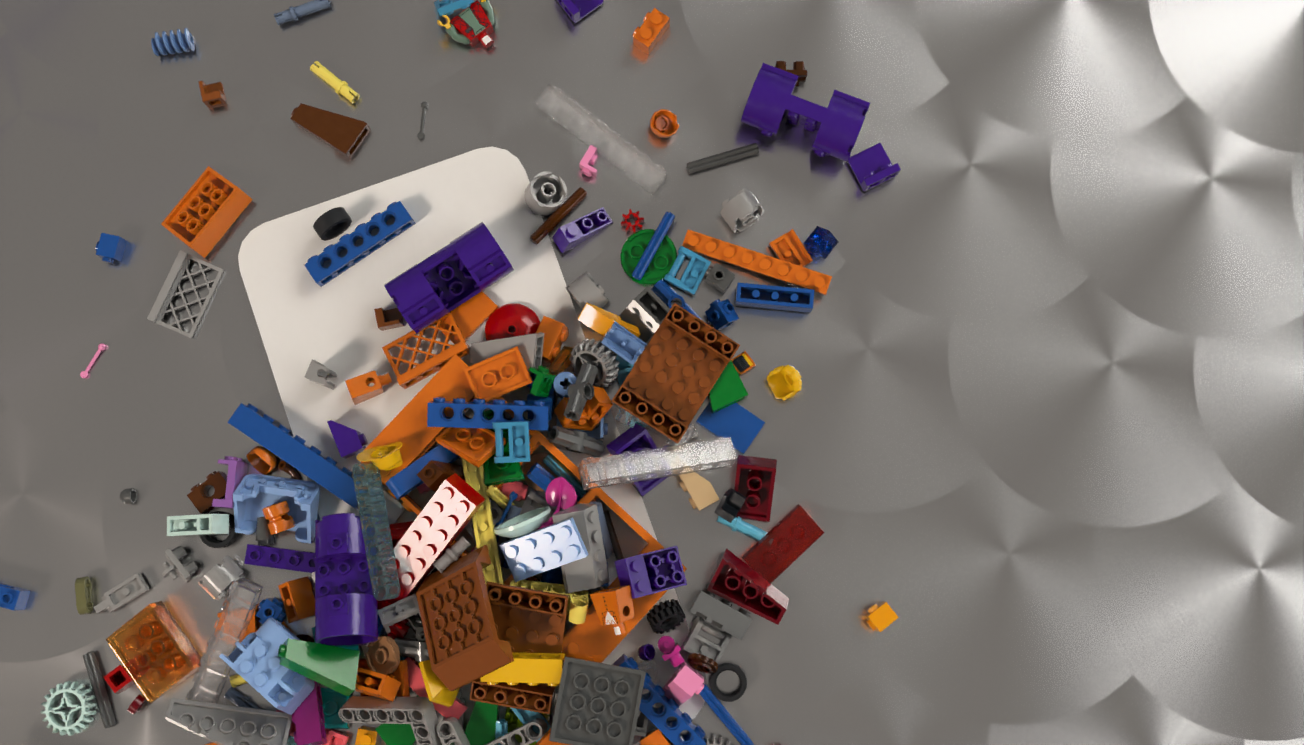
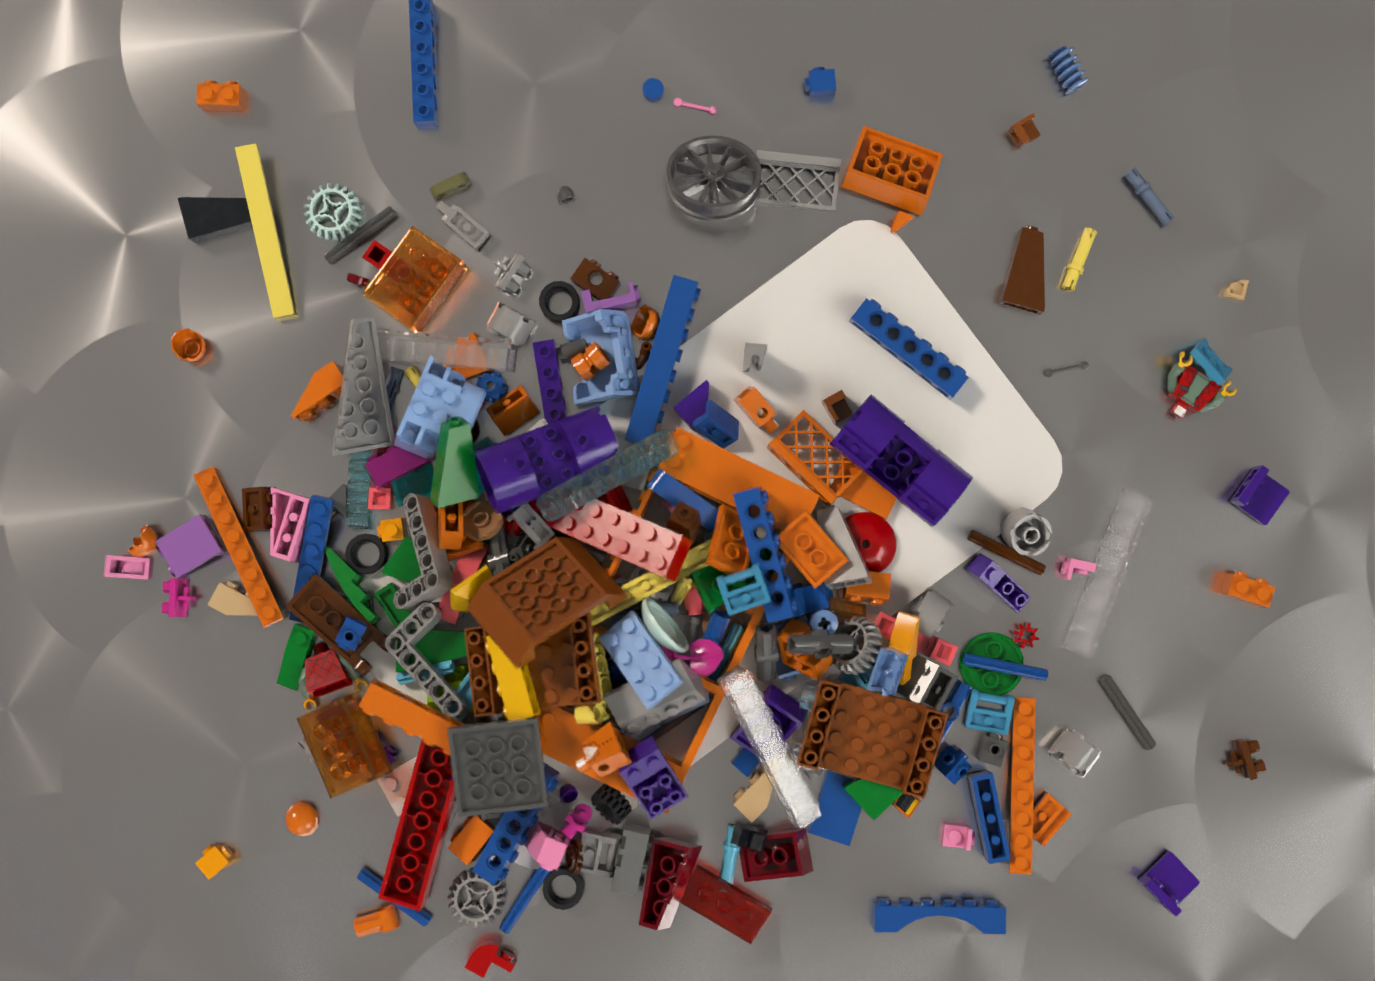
camera: 75 degrees right, 5 degrees up
light aqua slope [167,514,229,536] -> none
black tyre [313,207,352,241] -> none
yellow piece [356,442,403,471] -> none
light grey pin [433,536,471,573] -> none
blue hinge [495,492,518,527] -> none
green bracket [529,365,555,397] -> none
orange hair [650,109,680,138] -> none
dark purple cylinder [741,63,870,162] -> none
yellow hair [767,365,802,401] -> none
clear blue brick [804,226,838,259] -> none
none -> blue tile [643,78,664,101]
none -> flat silver wheel [666,136,761,221]
none -> blue panel [693,399,739,449]
none -> blue slope [731,748,761,777]
none -> blue arch [873,898,1006,934]
none -> coral slope [874,612,958,666]
none -> orange slope [890,211,914,234]
none -> bright pink bracket [941,823,975,851]

